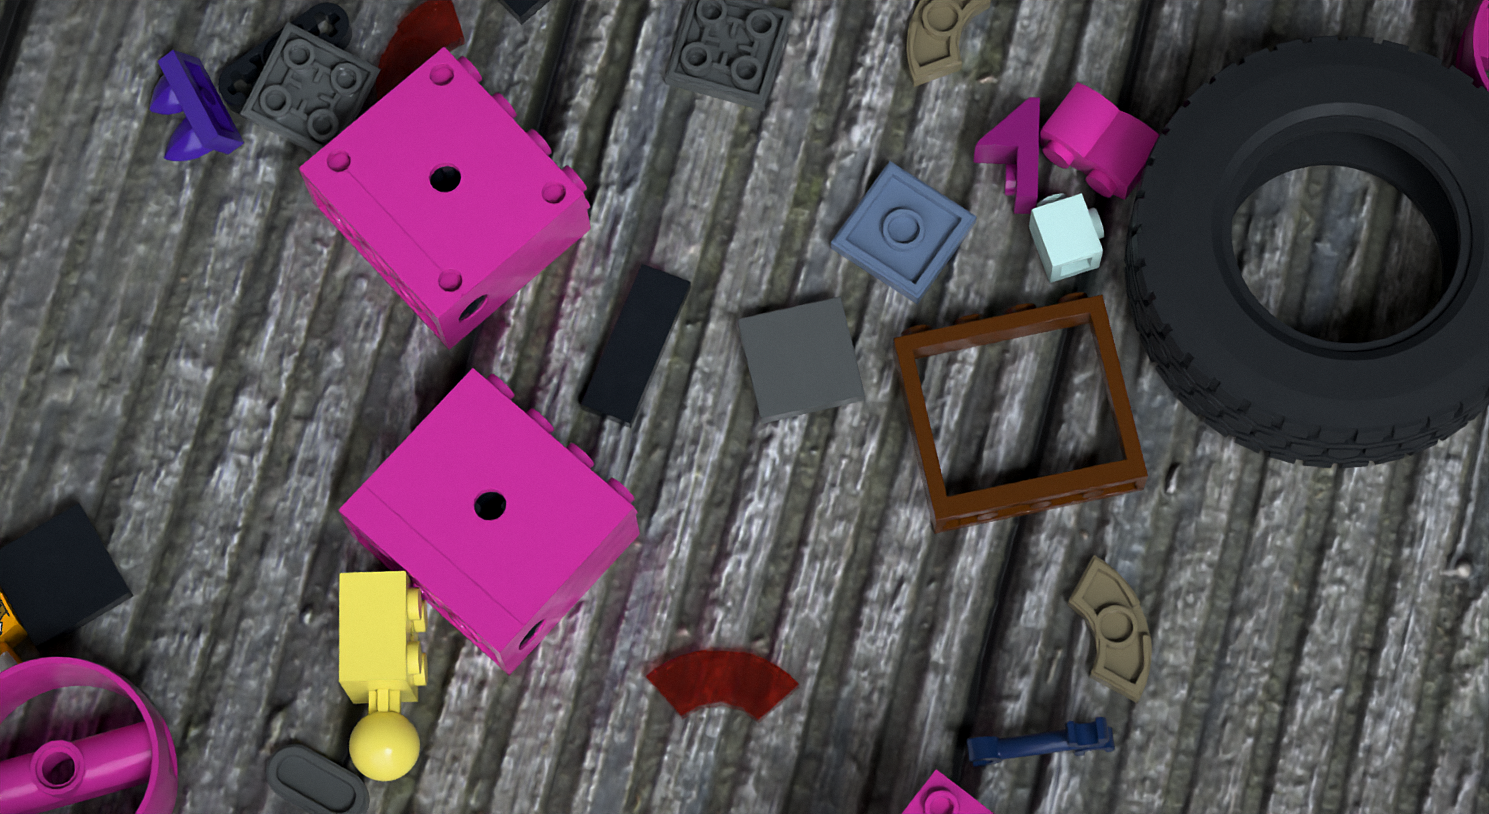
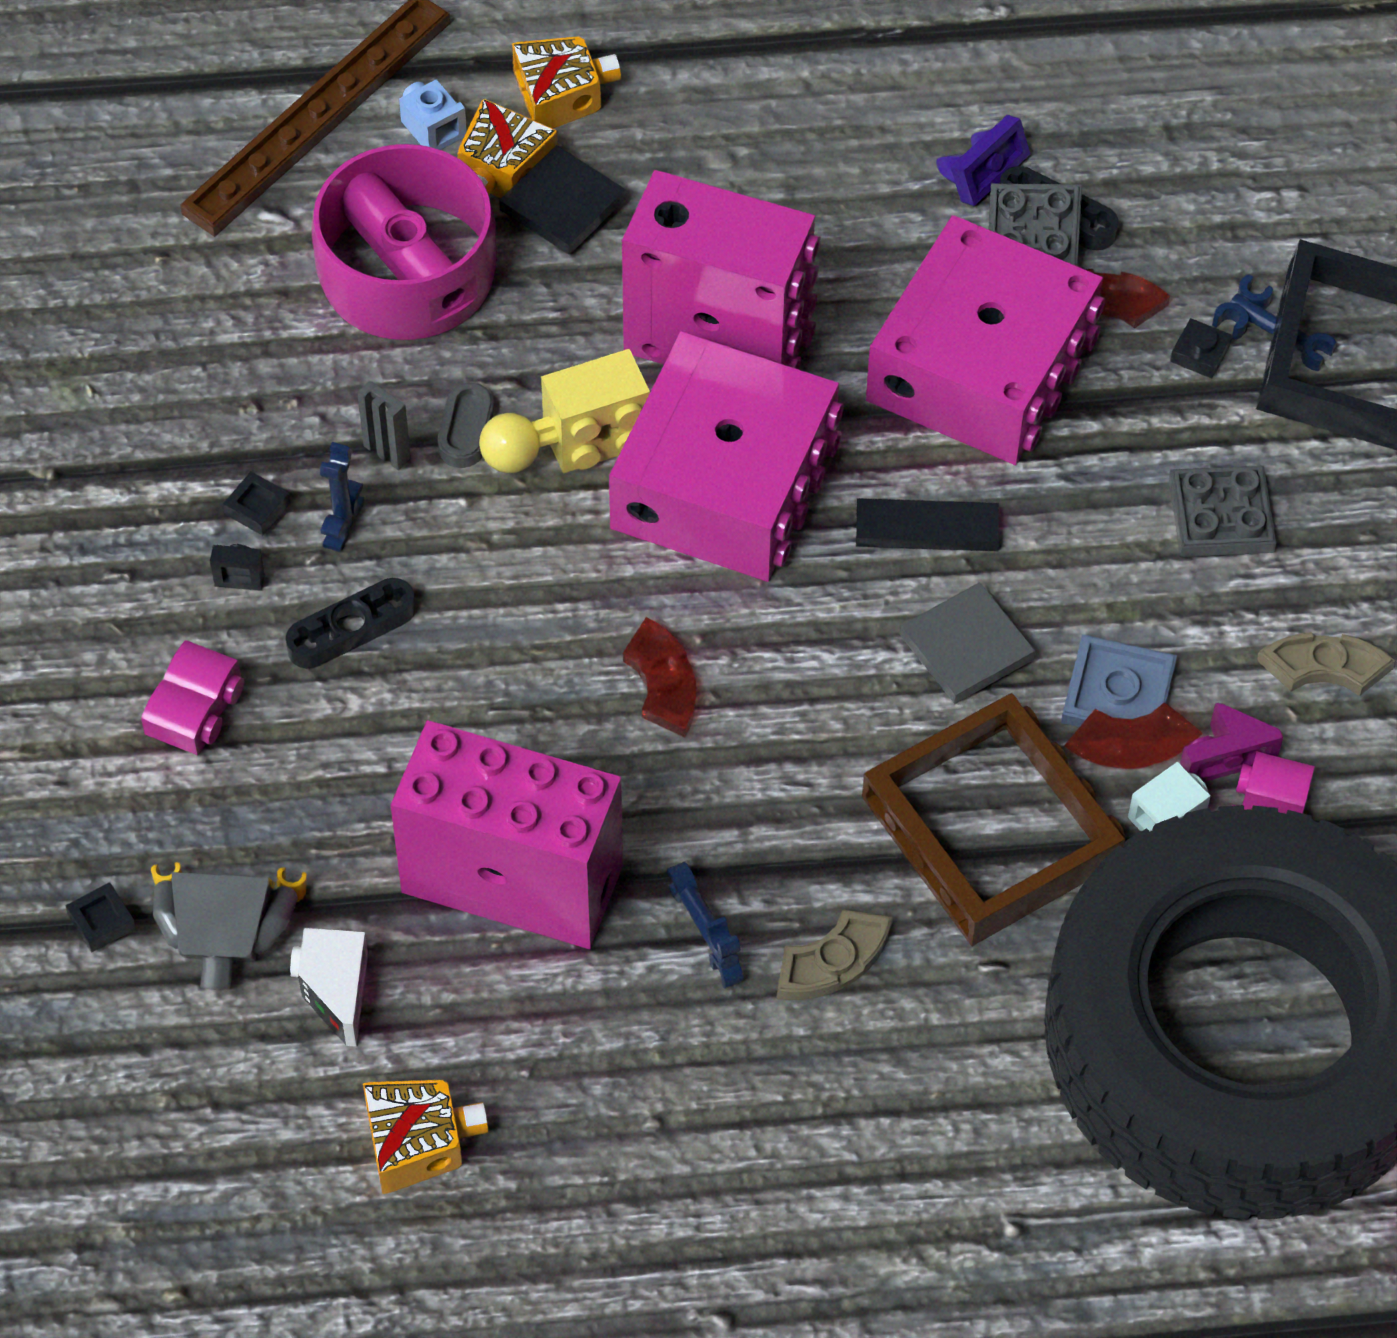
camera: 65 degrees right, 15 degrees down
none -> dark pink gear [622,169,821,370]
none -> clear red tile [1064,702,1203,770]

